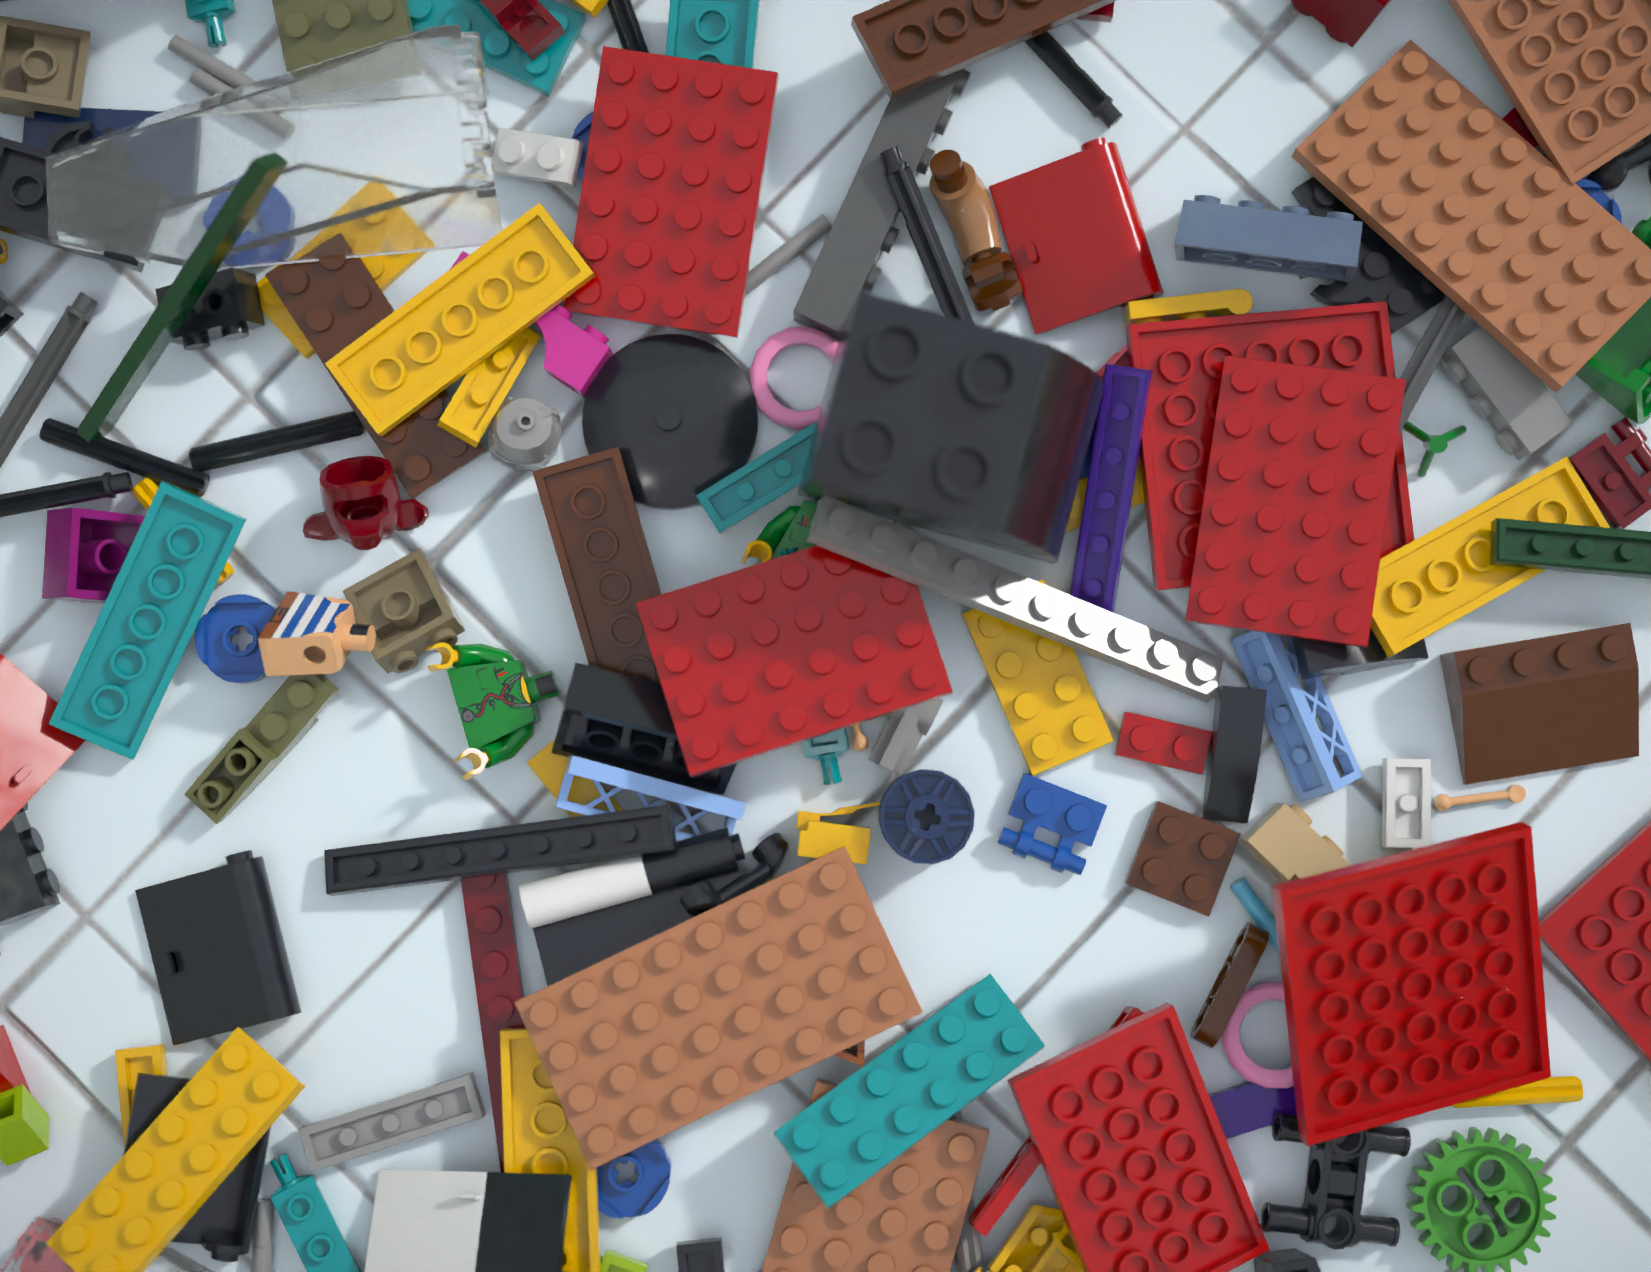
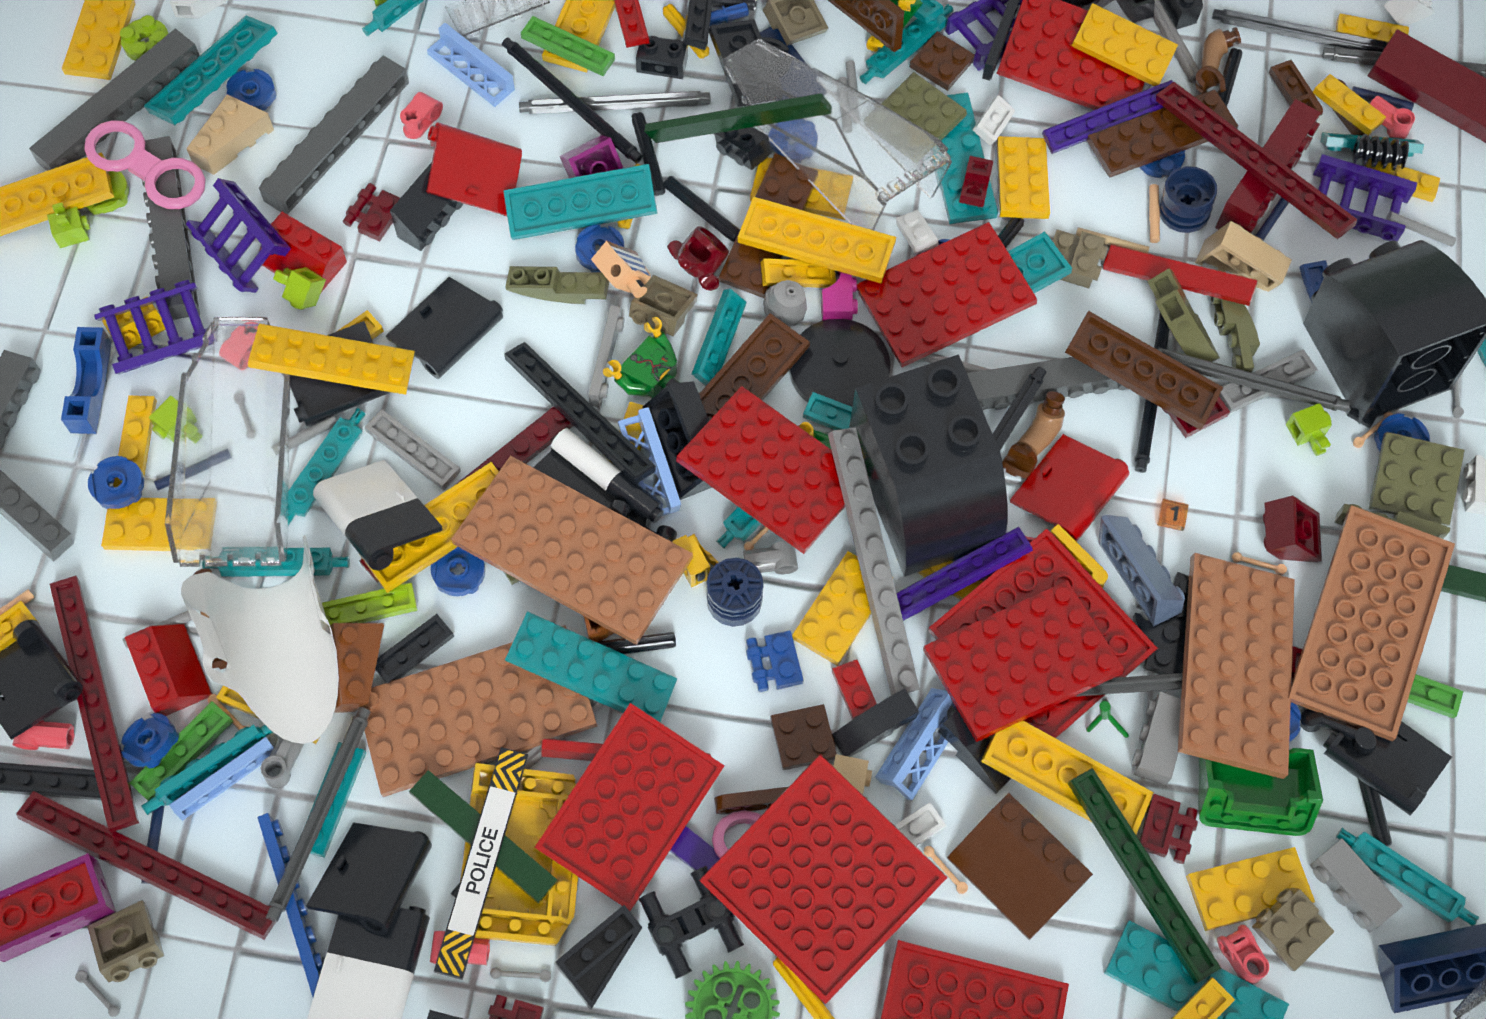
camera: 55 degrees right, 20 degrees down
none -> light grey plate [588,305,625,408]
none -> black axle [597,632,676,654]
none -> teal plate [691,288,747,386]
none -> clear orange tile [1157,499,1189,531]
none -> light nougat hinge [1232,552,1287,575]

